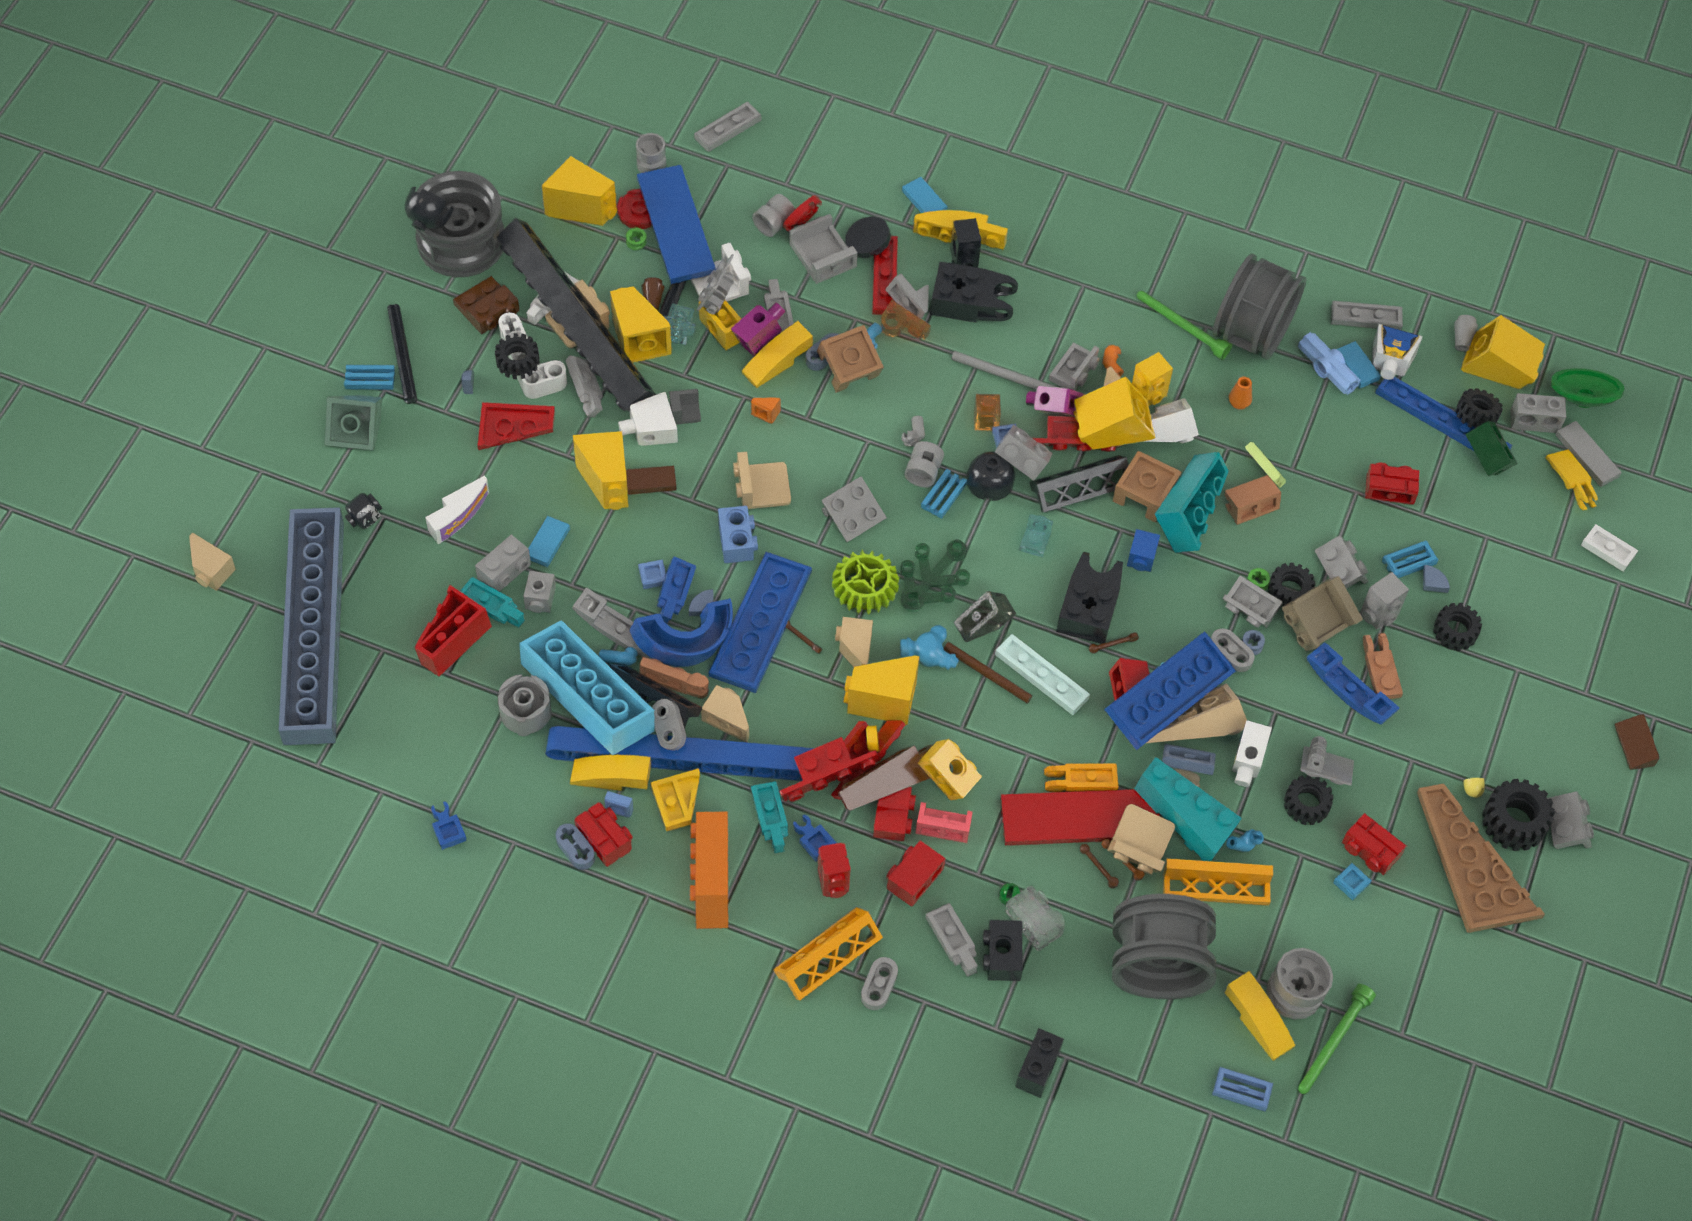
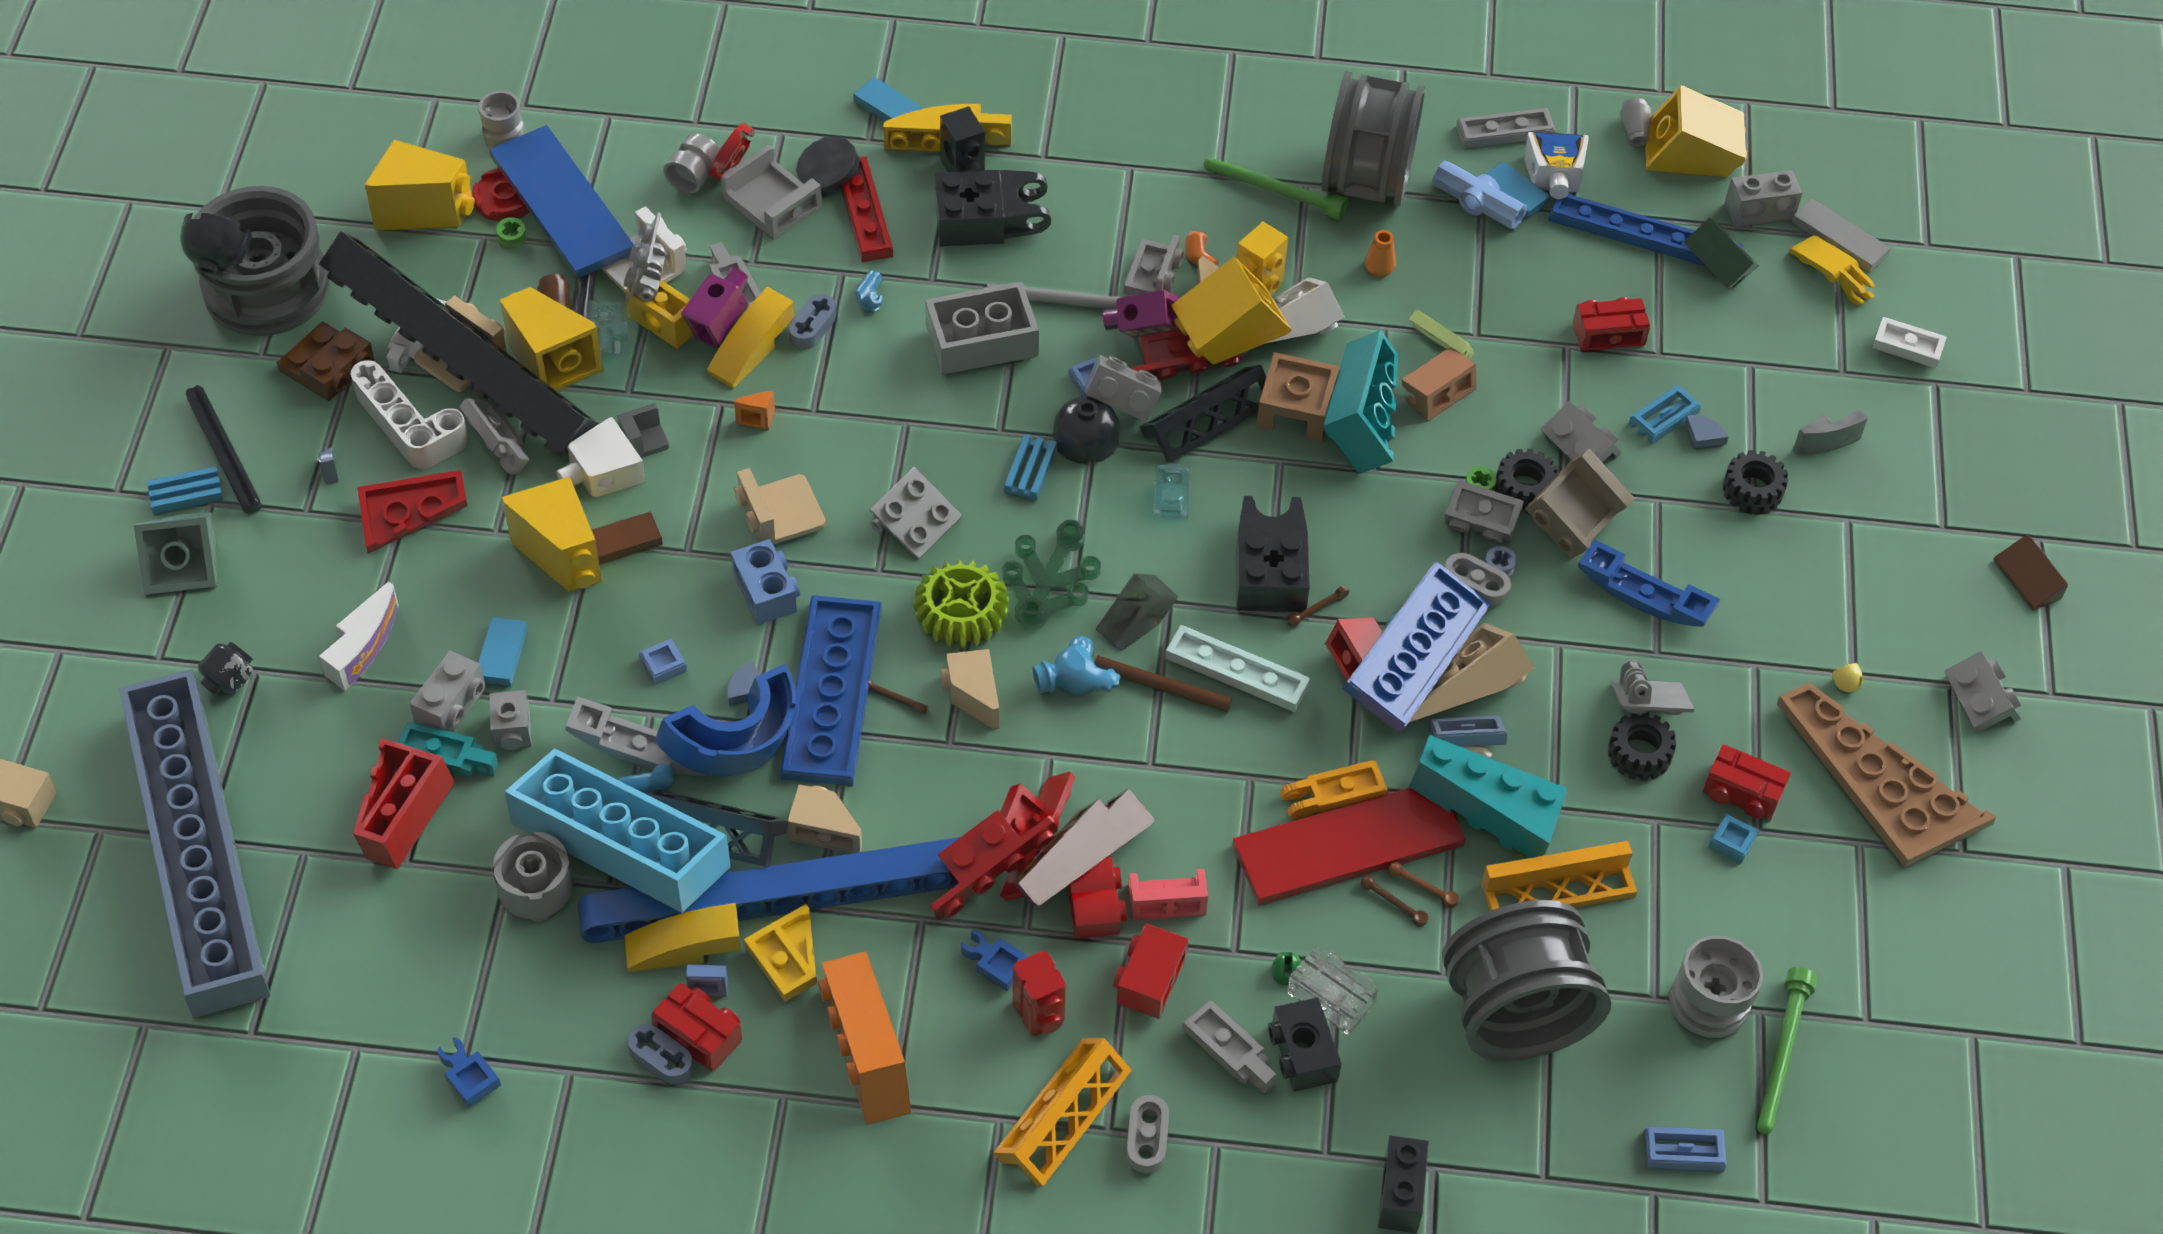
camera: 15 degrees left, 5 degrees down
black tyre [495,333,540,380] -> none
nougat hinge [640,657,709,698] -> none
light grey plate [652,699,686,751] -> none
blue hinge [657,556,696,624] -> none
light grey tile [694,101,761,152] -> none
teal hinge [751,781,788,854] -> none
medium nougat panel [817,325,884,393] -> none
yellow slope [844,655,920,725] -> none
yellow tile [866,725,879,752] -> none
clear orange plate [881,300,931,340] -> none
light grey slope [886,274,929,325] -> none
light grey arm [901,416,925,447] -> none
light grey wheel [904,441,944,488] -> none
yellow brick [918,739,982,801] -> none
clear orange brick [974,394,1001,430] -> none
tan bracket [1107,804,1175,875] -> none
blue brick [1127,529,1160,572] -> none
yellow slope [1225,971,1295,1061] -> none
dark azure arm [1226,829,1264,852] -> none
white torso [1232,721,1272,787] -> none
light grey brick [1360,572,1409,630] -> none
nougat hinge [1363,633,1403,699] -> none
black tyre [1455,388,1503,428] -> none
black tyre [1482,779,1555,851] -> none
green dish [1551,368,1624,408] -> none
none -> light grey brick [925,281,1039,375]
none -> flat silver slope [1793,410,1868,454]

